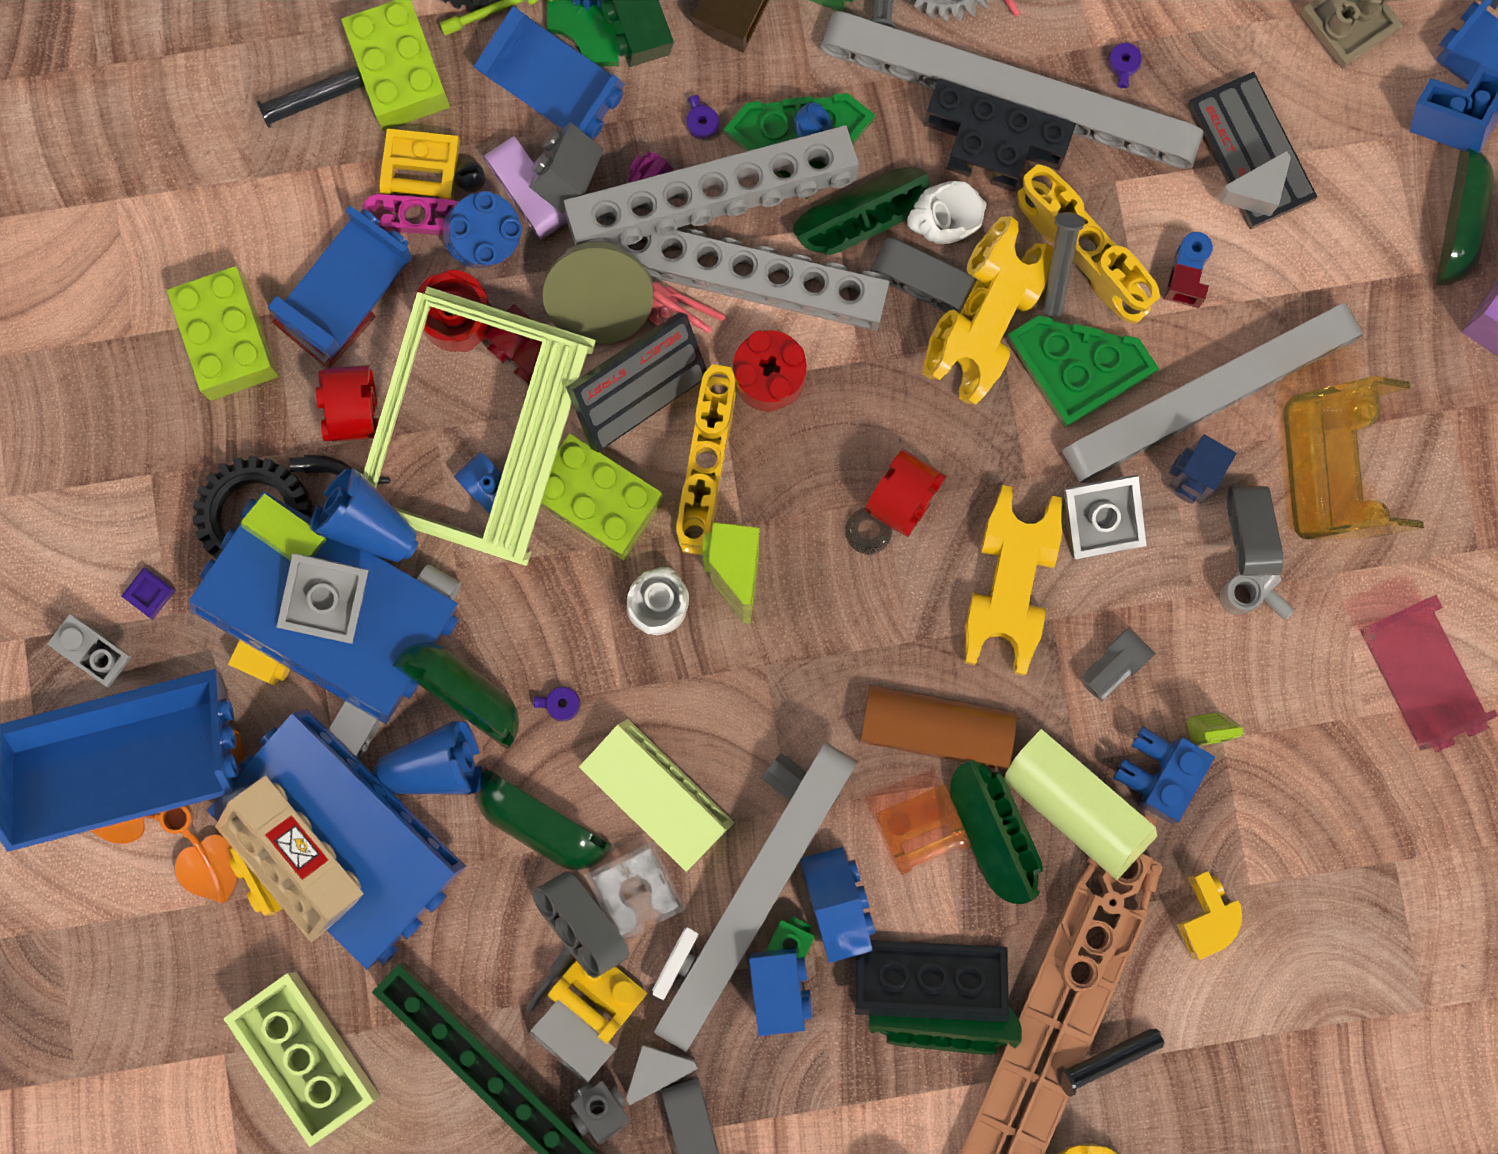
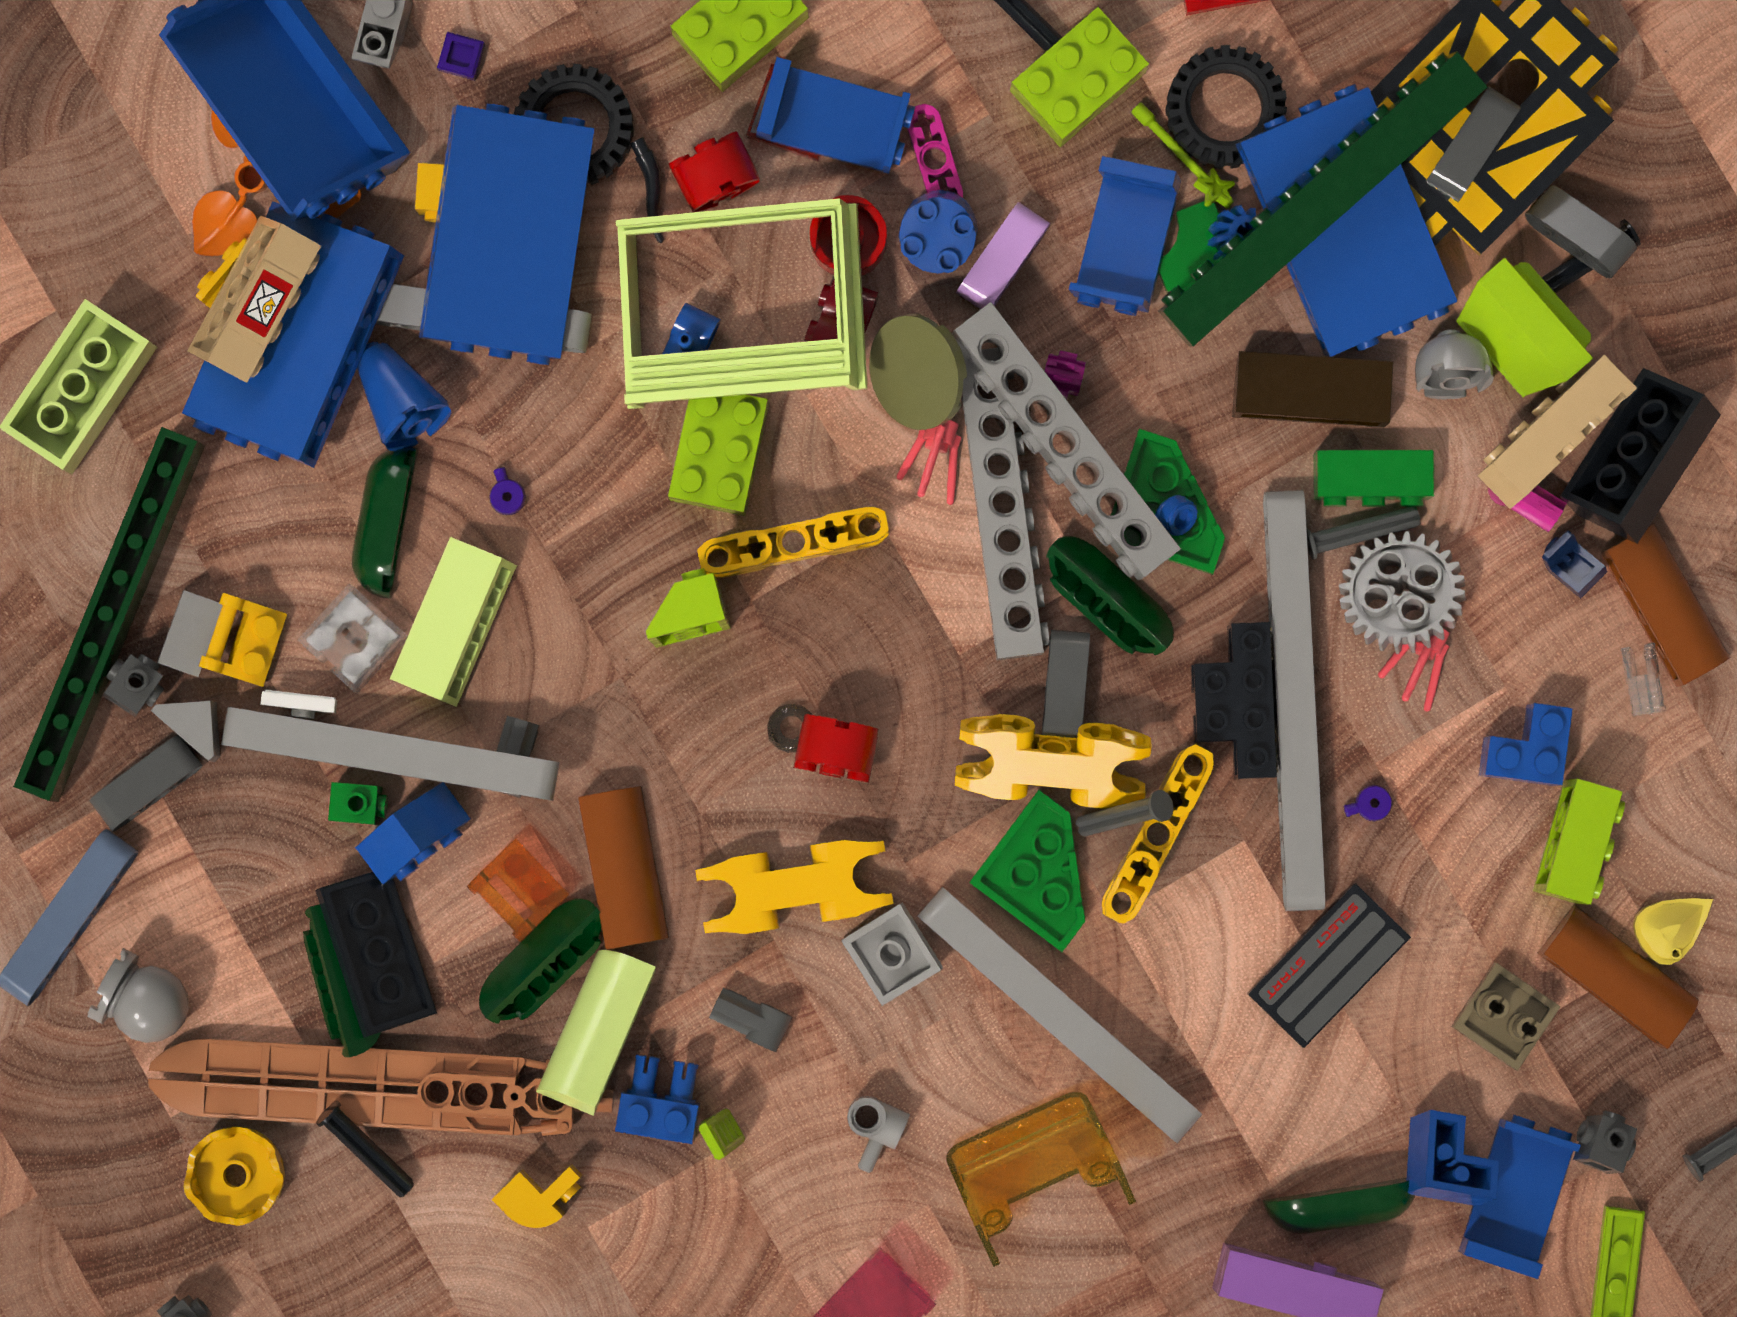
camera: 70 degrees right, 5 degrees up
lime tile [241,493,326,561] -> none
light grey slope [277,553,369,644] -> none
blue cone [310,468,418,562] -> none
yellow plate [380,129,460,200] -> none
dark green brick [393,642,519,749] -> none
black hinge [455,161,485,192] -> none
dark grey piece [525,947,575,1013] -> none
dark grey brick [529,122,604,214] -> none
dark grey beam [533,871,629,978] -> none
tile [566,312,707,452] -> none
white hair [627,567,689,635] -> none
dark purple piece [686,95,719,140] -> none
red brick [733,330,807,412] -> none
blue brick [749,948,813,1036] -> none
white hair [907,181,987,244] -> none
leg [1164,232,1213,308] -> none
dark blue brick [1168,434,1237,504] -> none
light grey slope [1217,151,1291,216] -> none
dark grey beam [1227,486,1283,576] -> none

